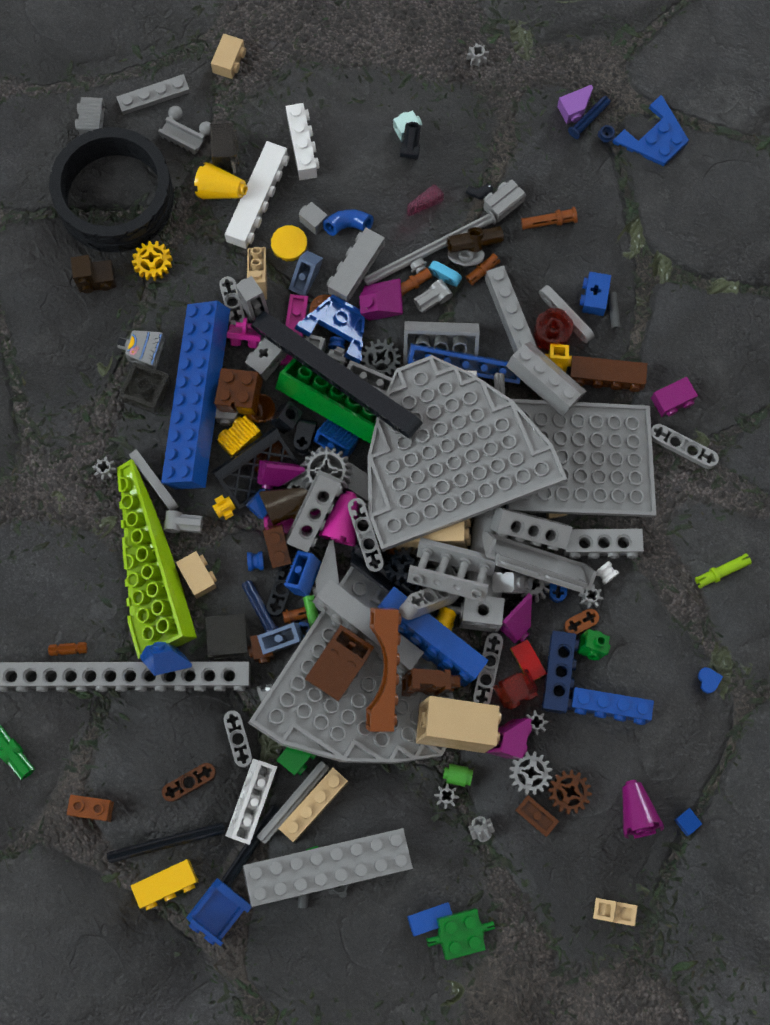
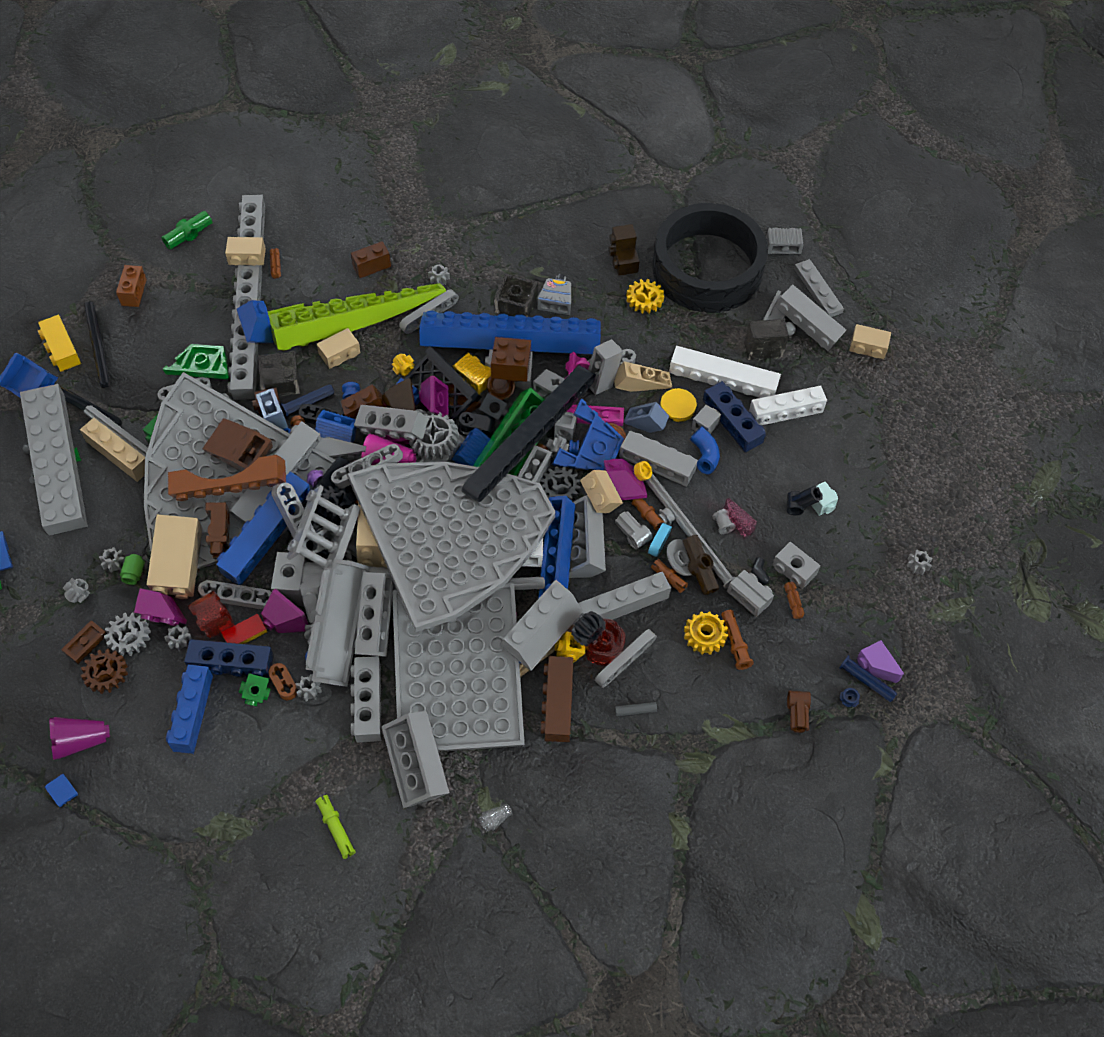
camera: 85 degrees right, 15 degrees down
reddish brown beam [162,763,216,802] -> none
light grey piece [163,510,203,533] -> none
yellow cone [194,162,248,199] -> none
white brick [225,759,277,845] -> none
yellow piece [435,607,456,631] -> none
blue brick [579,272,611,316] -> none
white wheel [596,561,619,585] -> none
blue wing [613,95,689,166] -> none
magenta brick [651,377,698,417] -> none
light grey beam [651,424,719,469] -> none
blue tile [698,667,723,694] -> none
none -> green wing [163,344,229,379]
none -> tan brick [225,237,266,266]
none -> medium lavender plate [307,470,323,487]
none -> reddish brown brick [351,241,391,278]
none -> light grey slope [381,711,449,808]
none -> clear cone [479,803,512,832]
none -> black gear [571,611,606,646]
none -> tan brick [580,470,623,513]
none -> yellow tile [634,461,652,481]
none -> yellow gear [684,612,728,655]
none -> dark blue brick [703,381,766,453]
none -> light grey bush [712,509,735,534]
none -> light grey brick [773,542,821,589]
none -> light grey brick [774,284,846,351]
none -> dark orange axle [784,581,804,619]
none -> reddish brown piece [787,690,811,733]

